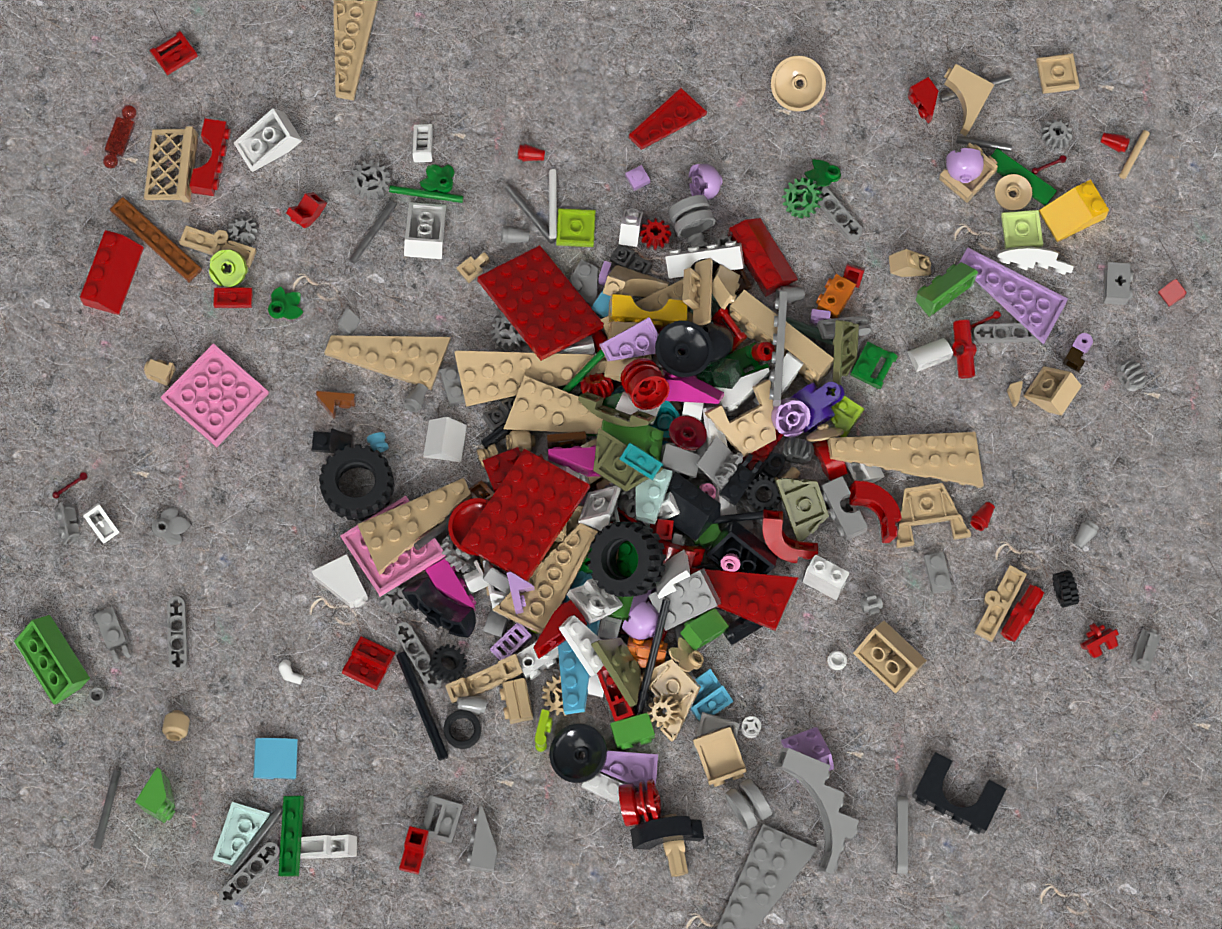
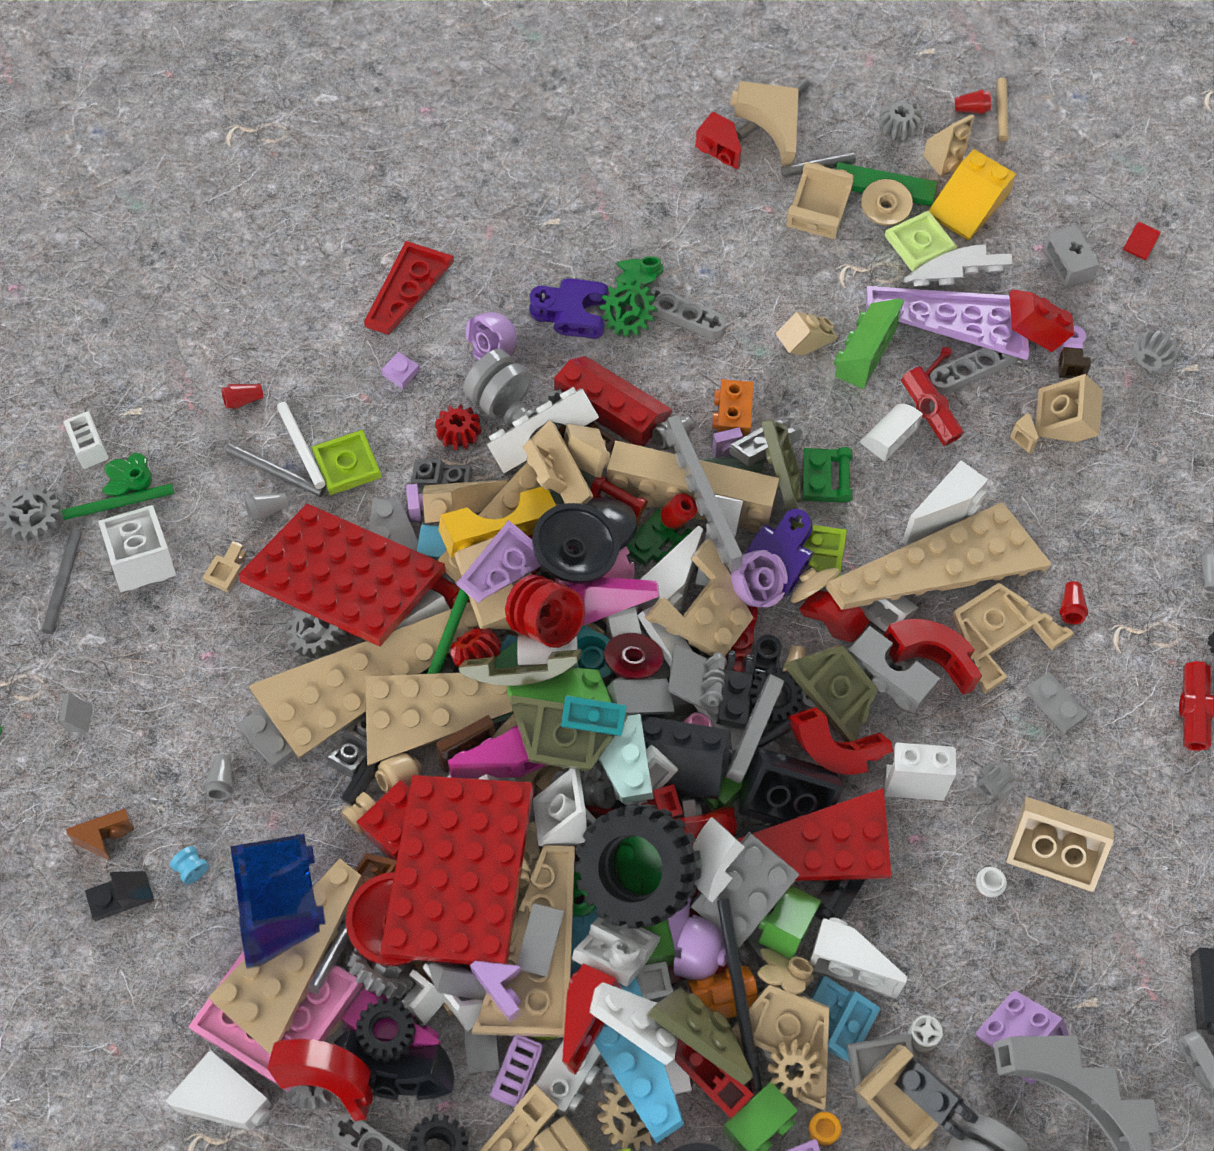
camera: 25 degrees left, 10 degrees down
black tyre [319,444,394,521] -> none
tan wing [324,336,451,390] -> none
white slope [423,417,467,462] -> none
white slope [619,208,643,247] -> none
clear green slope [696,358,742,389] -> none
bright pink plate [721,553,740,572] -> none
tan dish [771,56,826,111] -> none
dark grey gear [781,437,814,465] -> none
red slope [843,263,865,288] -> none
lavender cylinder [946,148,984,183] -> none
tan hinge [974,565,1027,642] -> none
dark red hinge [1032,155,1067,174] -> none
tan plate [1036,53,1080,94] -> none
none -> clear blue windscreen [230,834,326,969]
none -> red arch [267,1039,373,1121]
none -> black tyre [356,998,416,1062]
none -> light grey slope [517,903,564,977]
none -> dark purple piece [529,278,609,339]
none -> light grey beam [725,674,784,783]
none -> light orange tile [808,1112,841,1147]
none -> white slope [809,918,907,999]
none -> hinge [894,1058,979,1141]
none -> white slope [902,461,988,545]
none -> tan slope [923,114,974,176]
none -> red slope [1009,289,1074,352]

